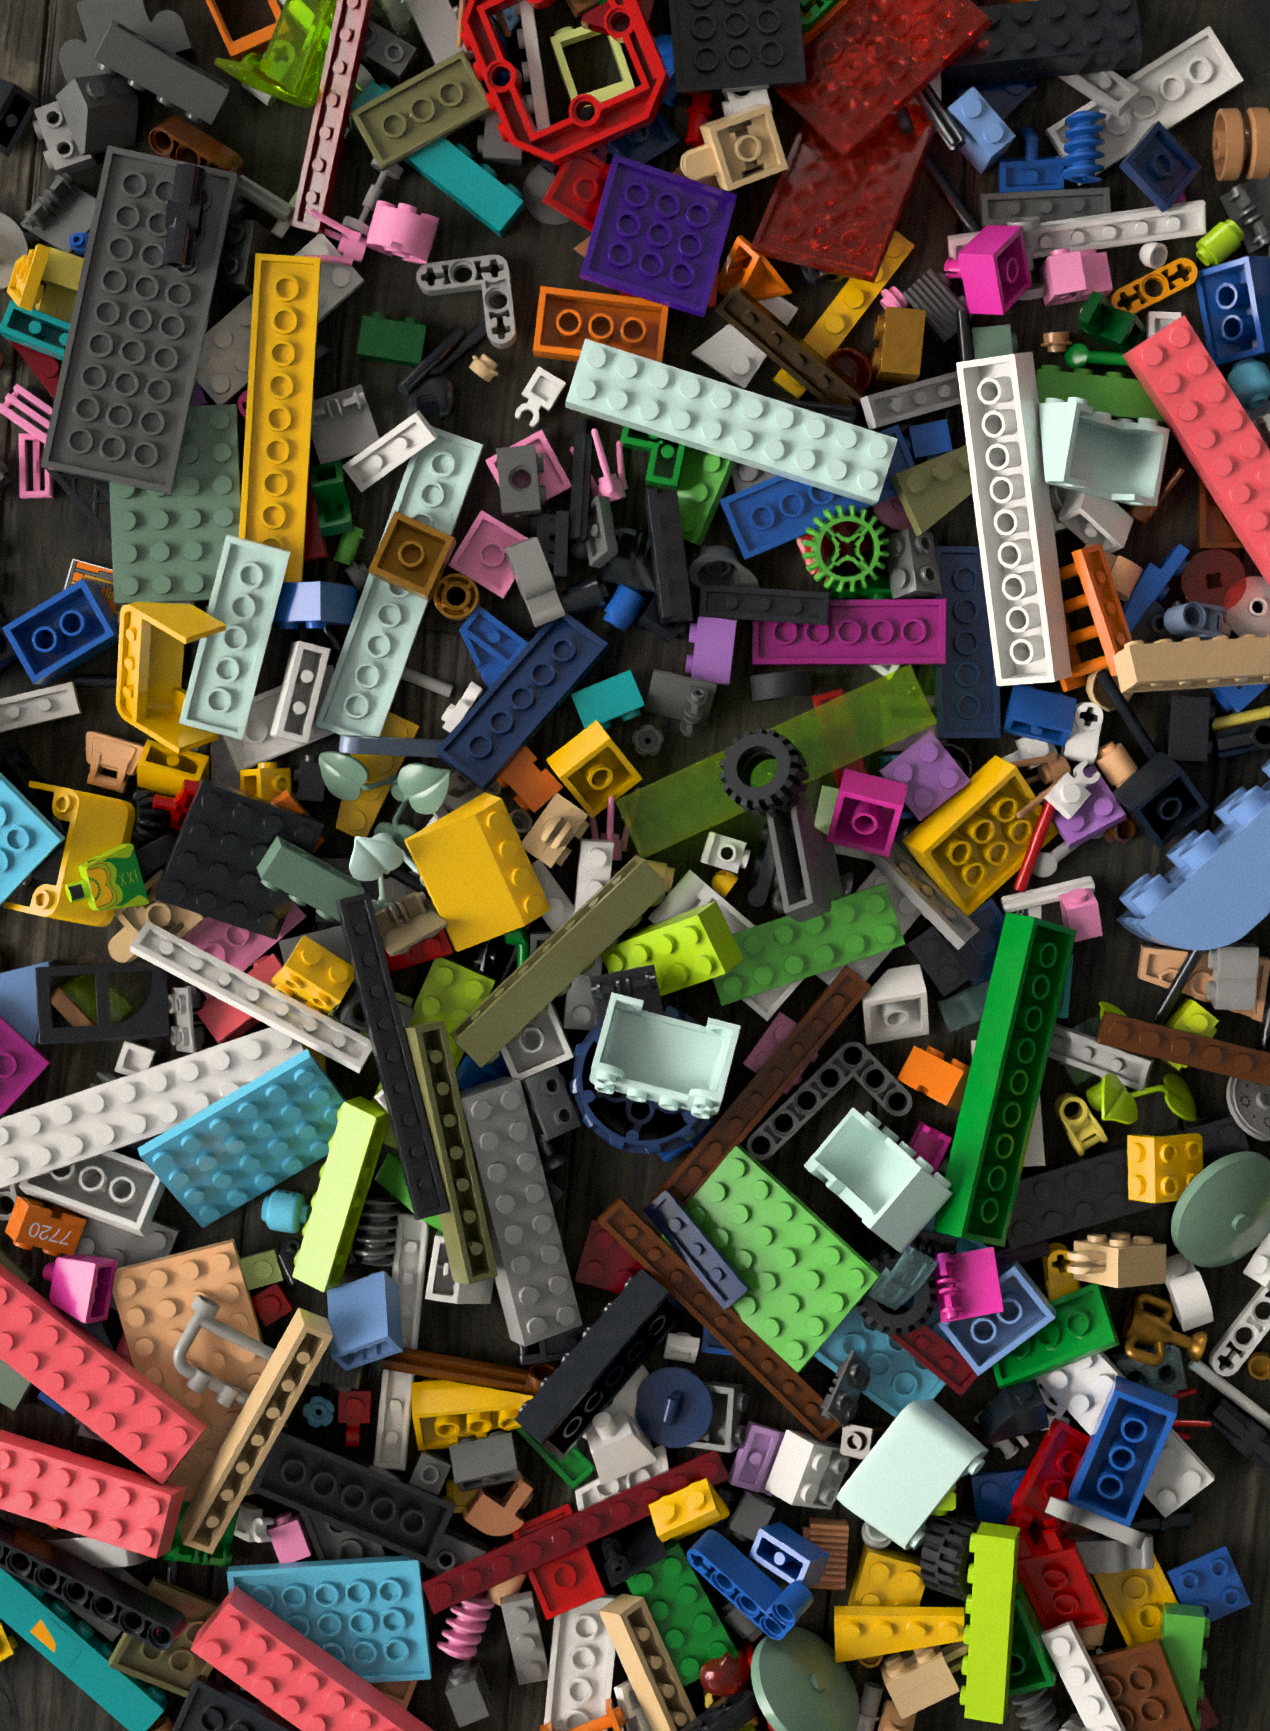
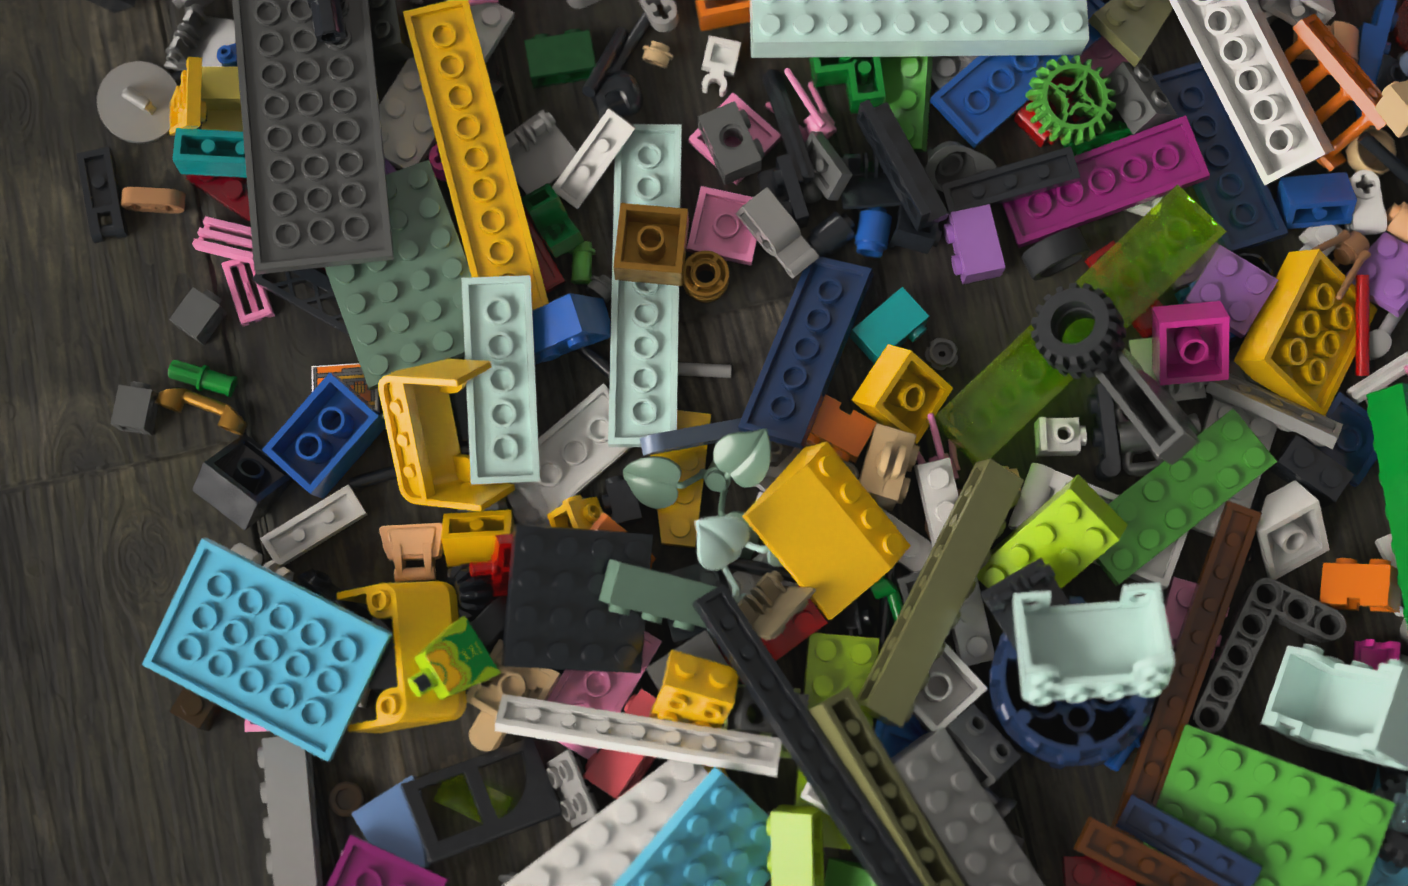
camera: 15 degrees left, 10 degrees down
medium nougat beam [50,985,97,1027] -> none
white plate [114,1040,157,1076] -> none
white brick [269,641,330,744] -> none
white plate [441,681,483,733] -> none
blue wing [459,605,528,689] -> none
dark grey hinge [644,669,717,737] -> none
yellow hinge [711,870,739,898] -> none
clear light blue slope [937,979,991,1032] -> none
white plate [1044,760,1100,819] -> none

